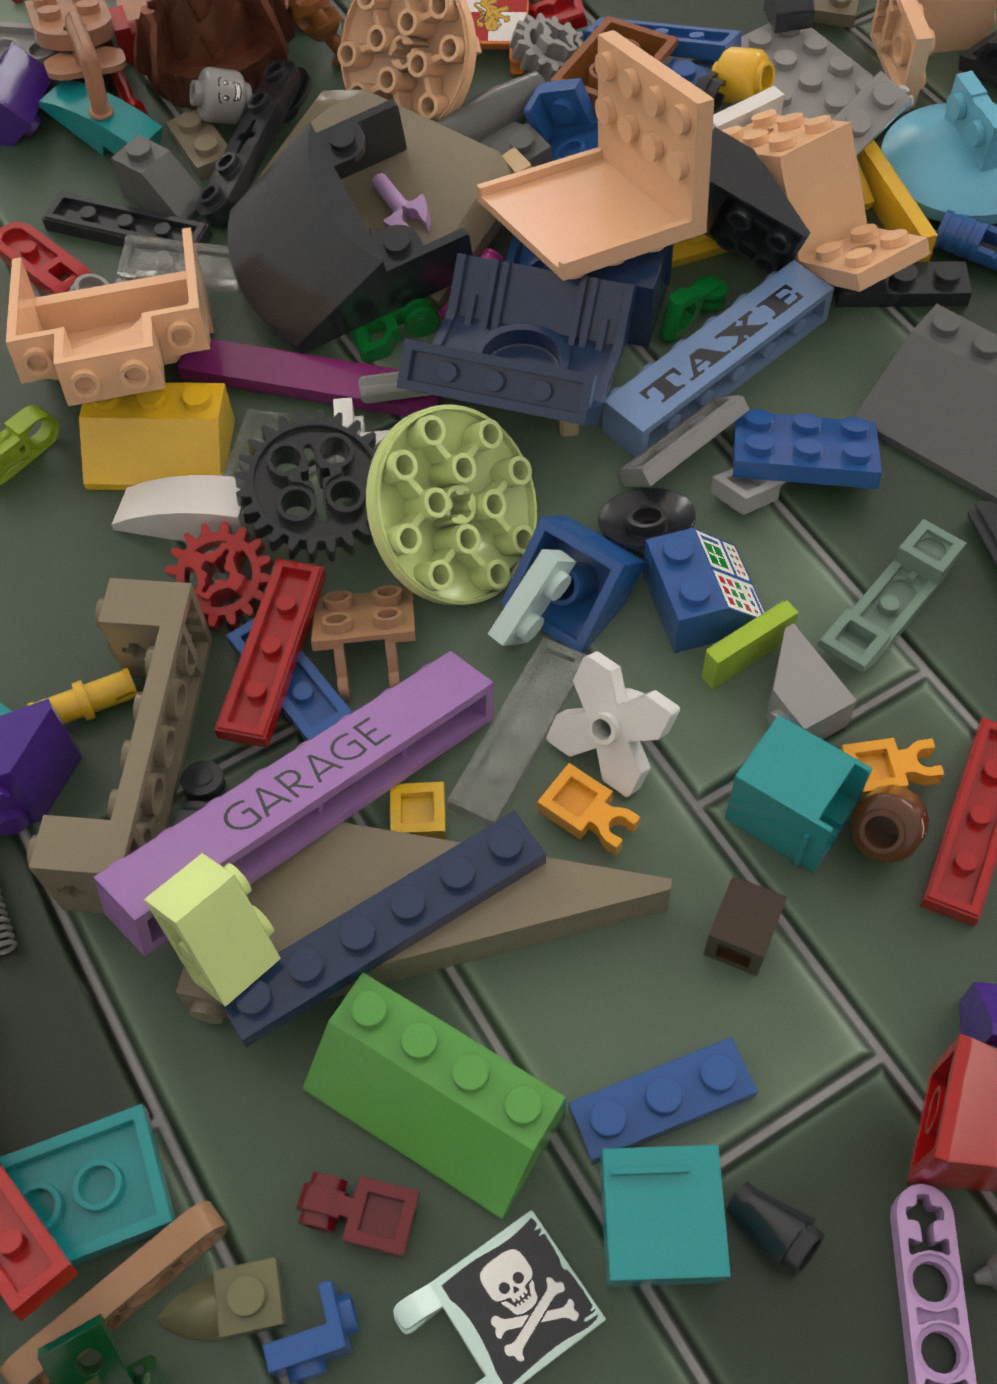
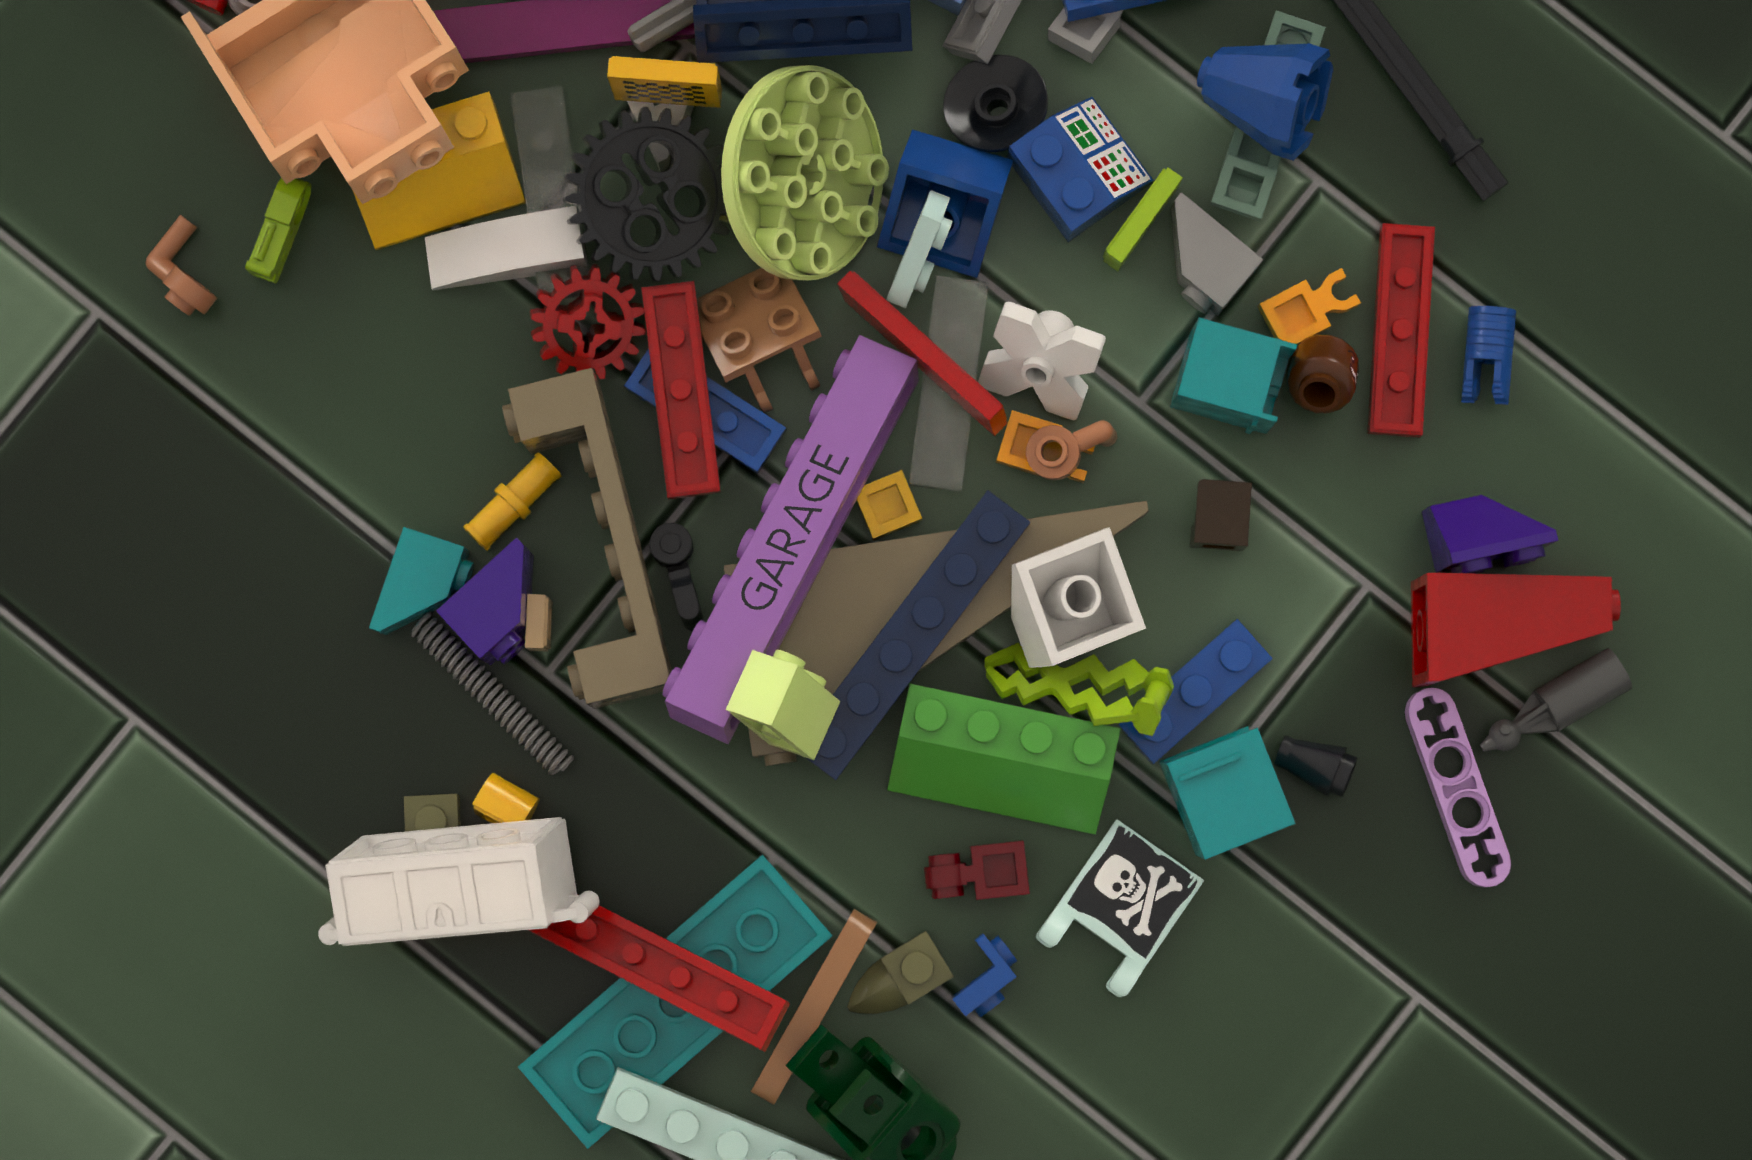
camera: 25 degrees left, 25 degrees up
none -> tan tile [525,594,553,652]
none -> yellow tile [607,56,722,108]
none -> red tile [837,271,1007,437]
none -> lime piece [984,642,1174,736]
none -> white slope [1011,527,1146,668]
none -> nougat plate [1026,420,1117,480]
none -> blue cone [1197,43,1333,161]

